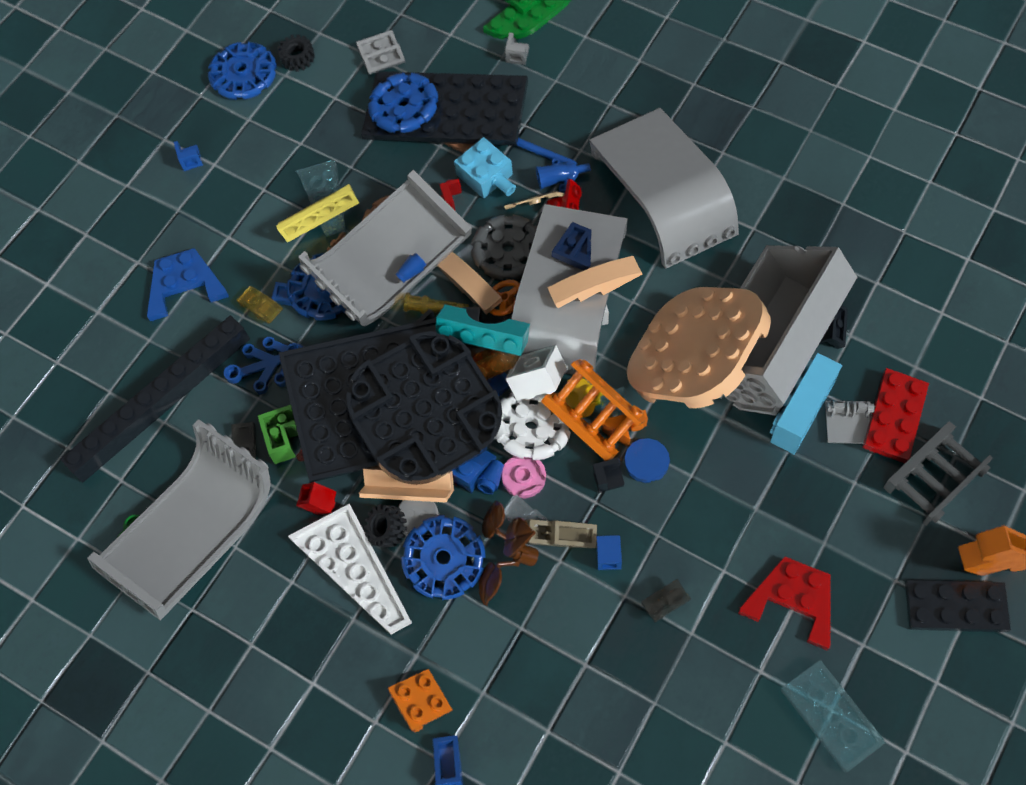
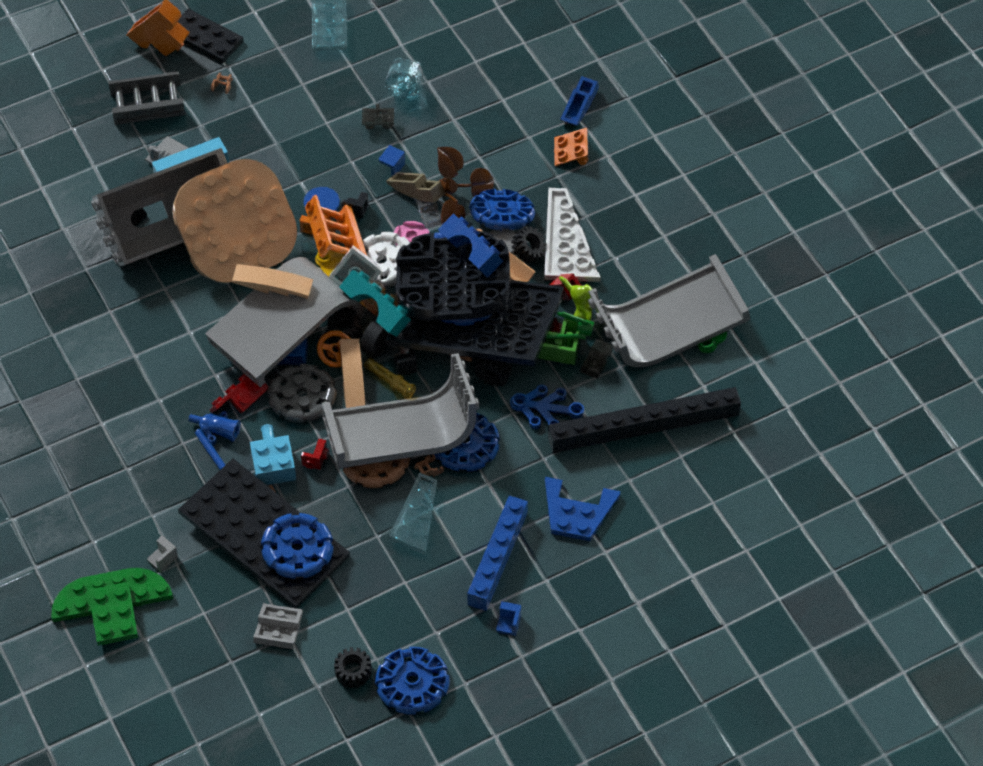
camera: 155 degrees left, 10 degrees down
clear yellow slope [236,286,283,324] -> none
blue tile [271,282,295,306] -> none
light yellow fence [276,184,359,242] -> none
blue cone [395,252,427,283] -> none
tan piece [504,191,565,210] -> none
dark blue wing [551,222,592,271] -> none
light grey panel [589,108,739,268] -> none
red wing [738,557,830,651] -> none
red plate [862,368,929,463] -> none
none -> nougat piece [211,72,233,94]
none -> clear light blue brick [385,58,423,100]
none -> blue arch [438,214,503,278]
none -> blue brick [467,496,528,611]
none -> green plant [546,312,594,340]
none -> lime animal [559,276,592,321]

